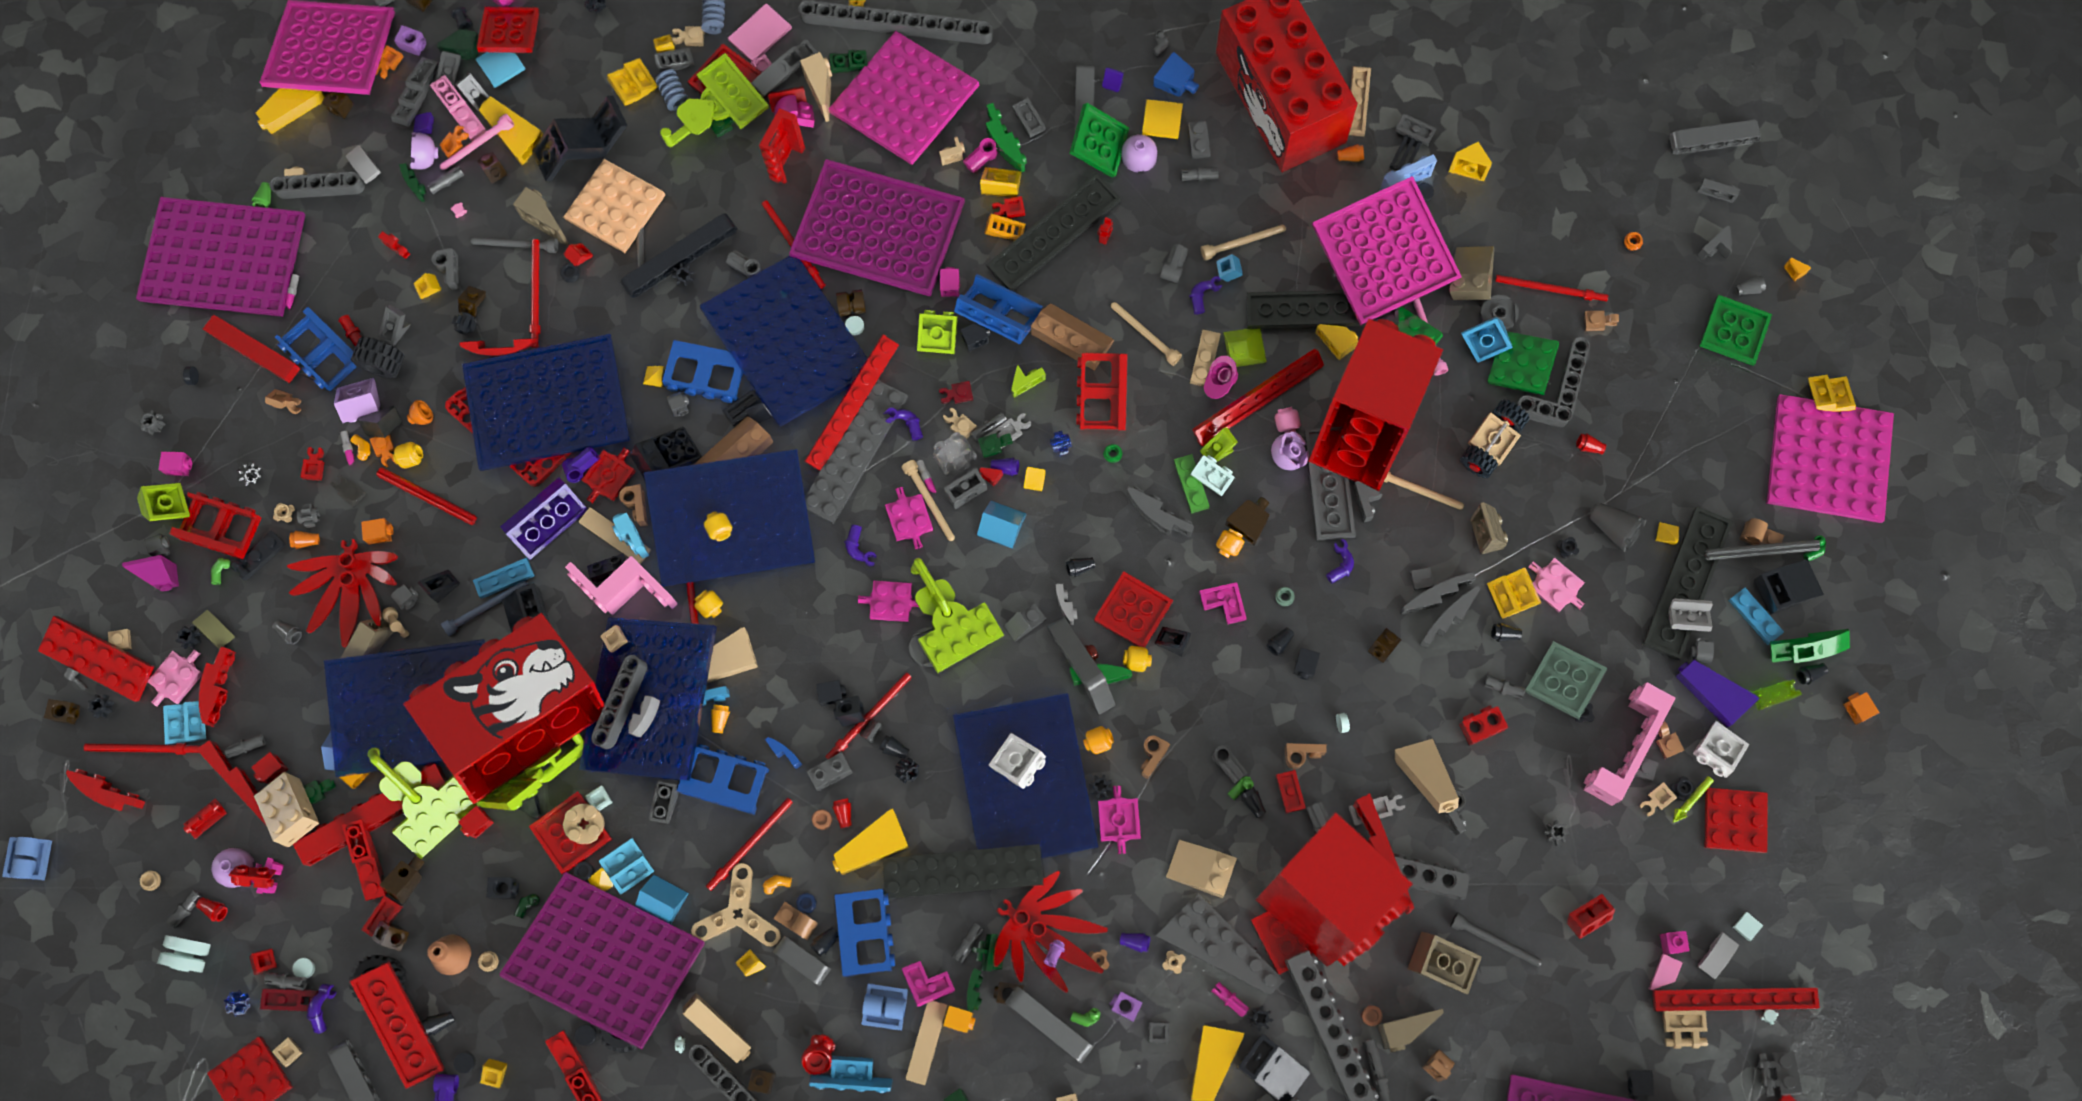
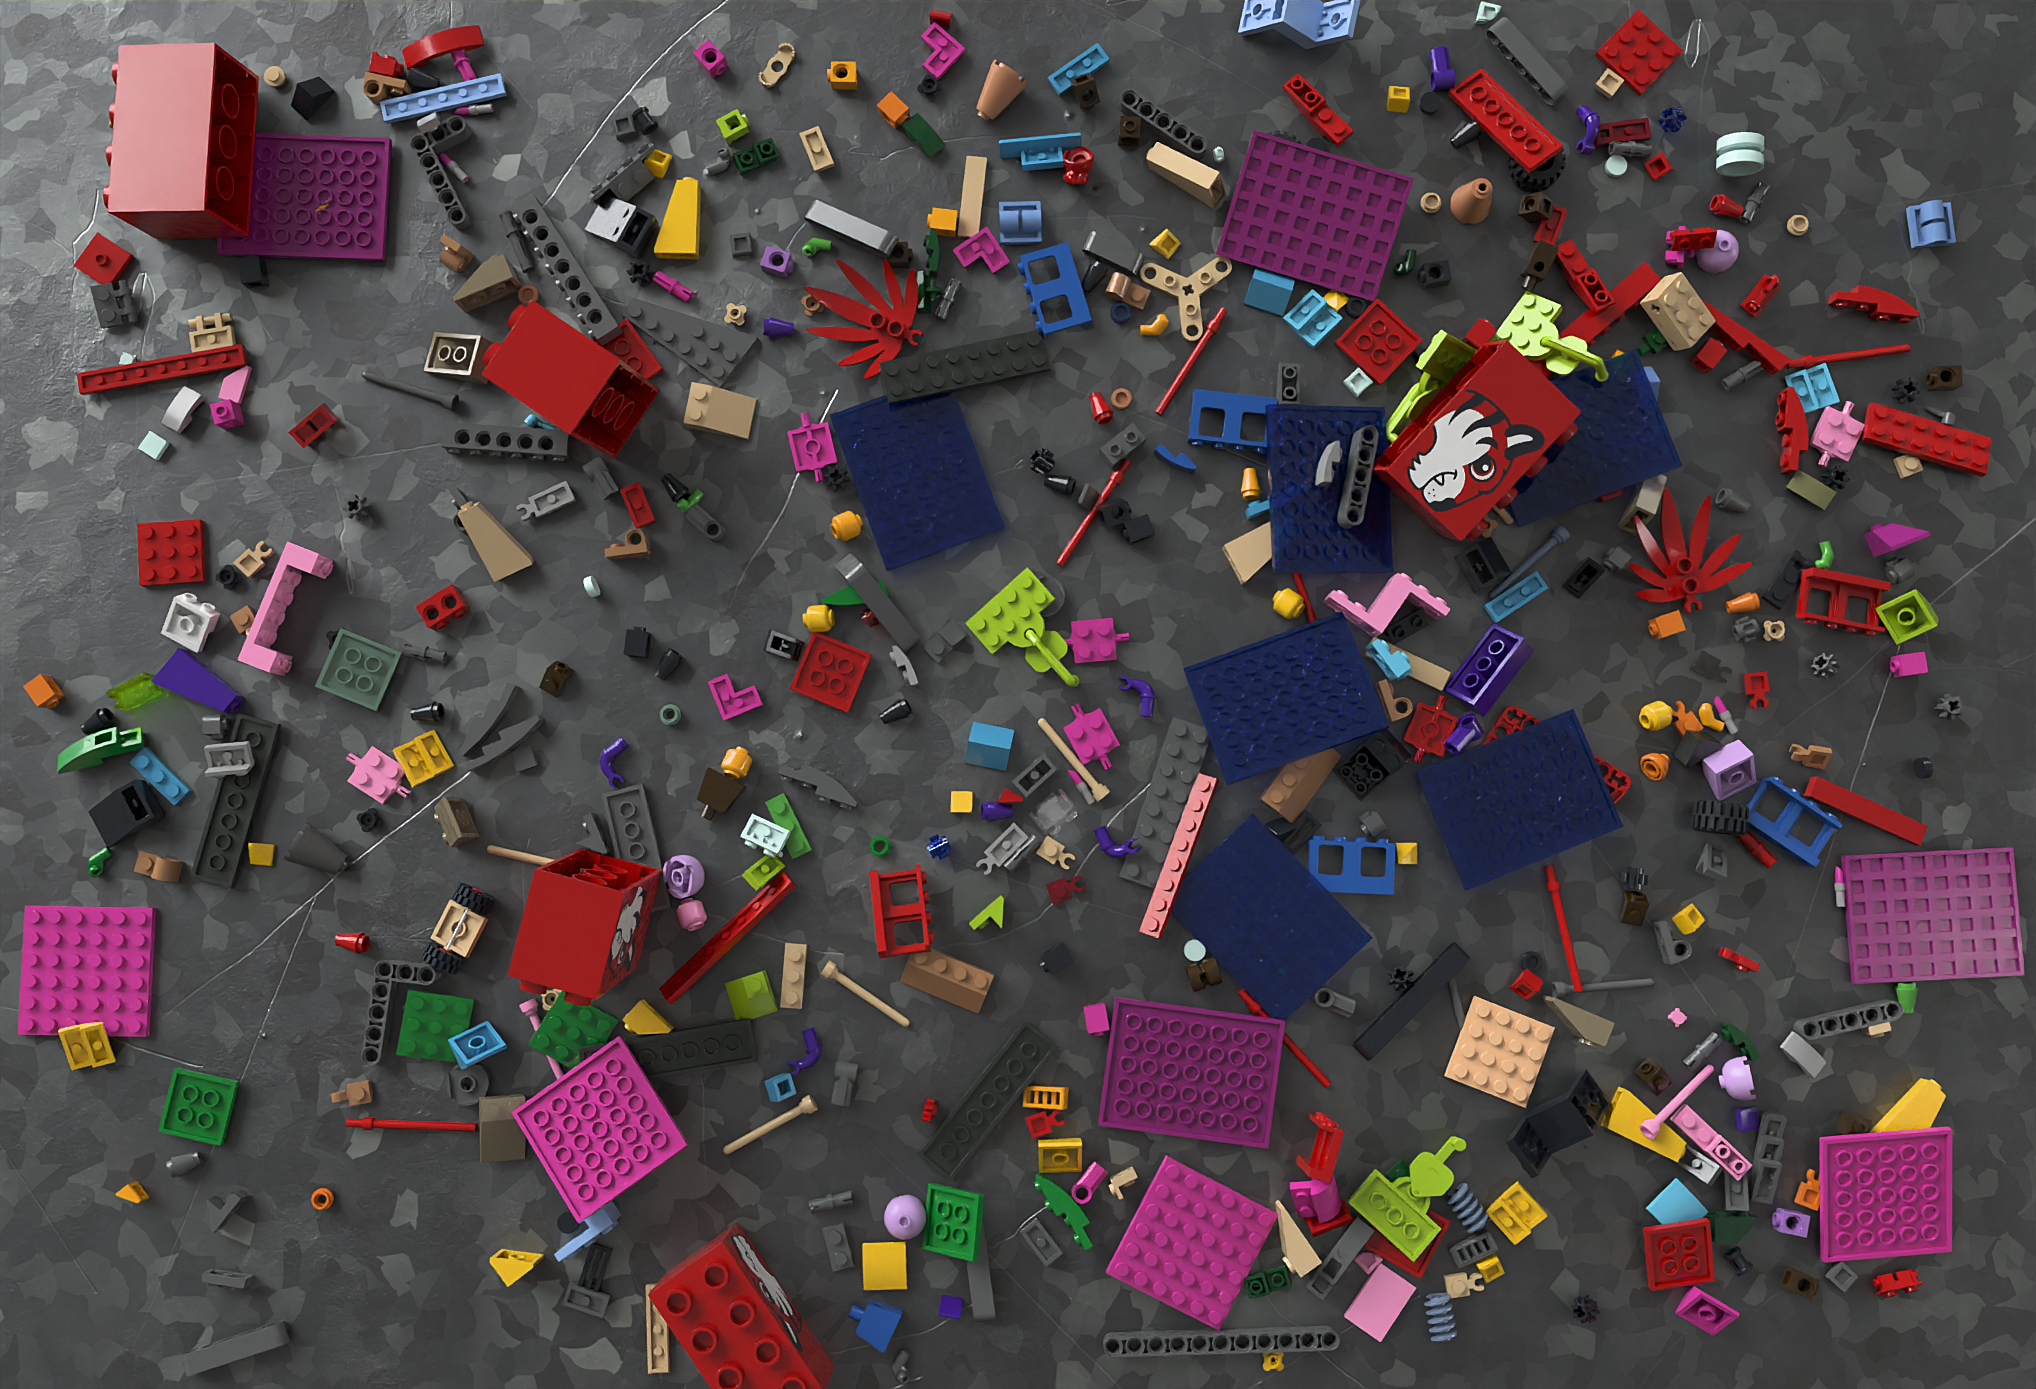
camera: 165 degrees right, 10 degrees up
red axle [376,467,477,525] -> none
tan piece [382,607,409,638] -> none
orange plate [440,125,469,158] -> none
red slope [460,338,538,356] -> none
tan plate [563,804,604,844] -> none
tan plate [601,625,628,653] -> none
yellow head [704,511,732,541] -> none
yellow slope [832,809,909,875] -> none
lime plate [917,310,958,354] -> none
blue window [954,274,1043,344] -> none
dark green plate [978,433,1013,458] -> none
white plate [989,733,1046,789] -> none
medium lavender pin [1044,940,1065,967] -> none
medium nougat plate [1141,736,1170,779] -> none
dark pink piece [1204,356,1238,399] -> none
orange cone [1338,144,1364,162] -> none
red slope [1353,793,1414,915] -> none
lime piece [1673,776,1714,823] -> none
dark grey axle [1705,540,1820,560] -> none

